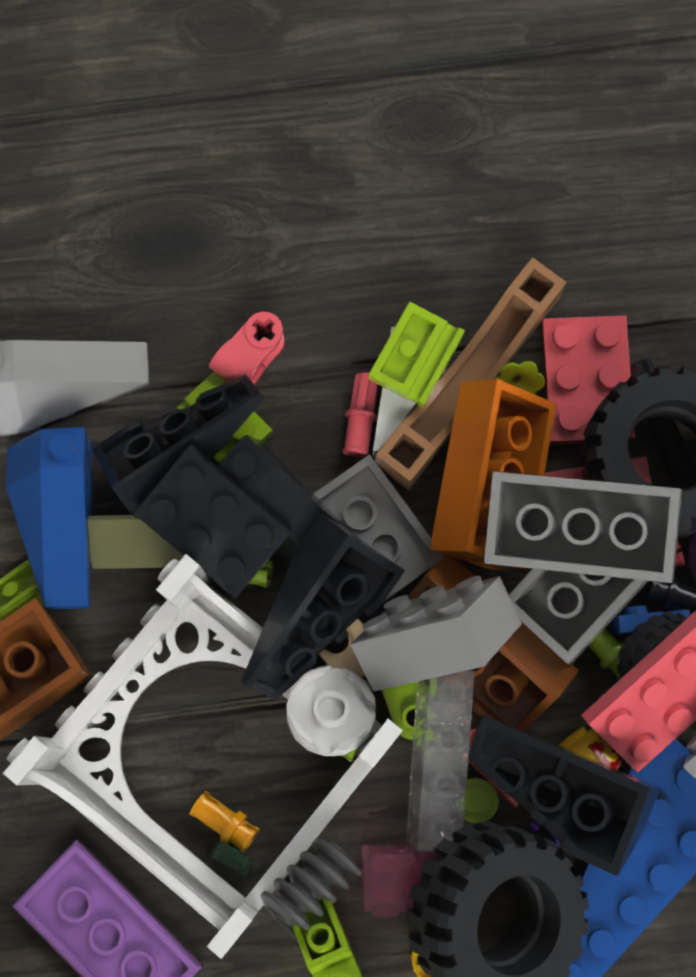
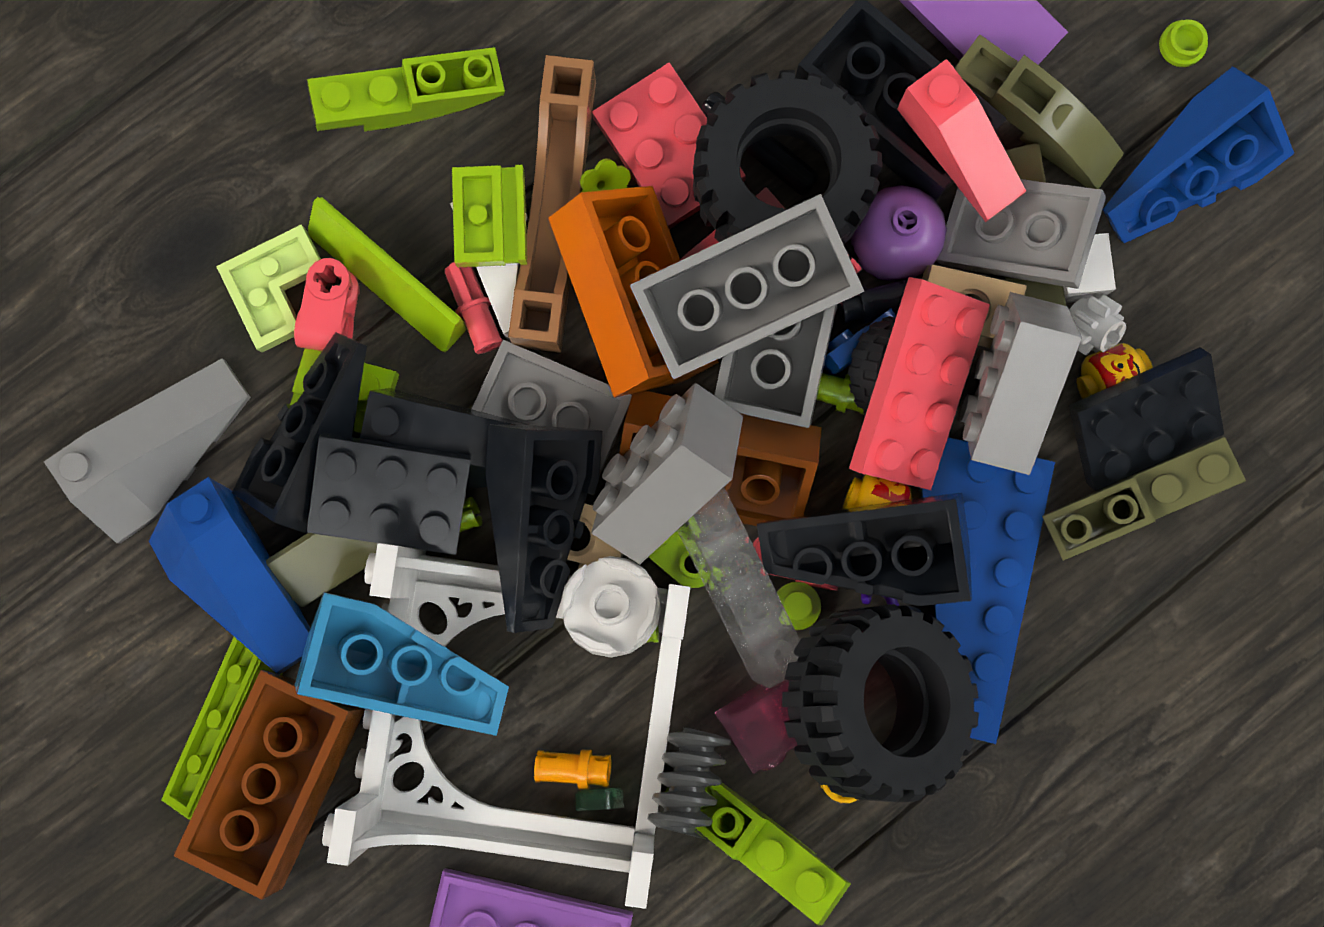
camera: 30 degrees left, 5 degrees up
none -> yellowish green plate [216,225,321,353]
none -> dark azure wedge [295,592,509,736]
none -> lime slope [307,47,505,132]
none -> lime slope [308,197,467,352]

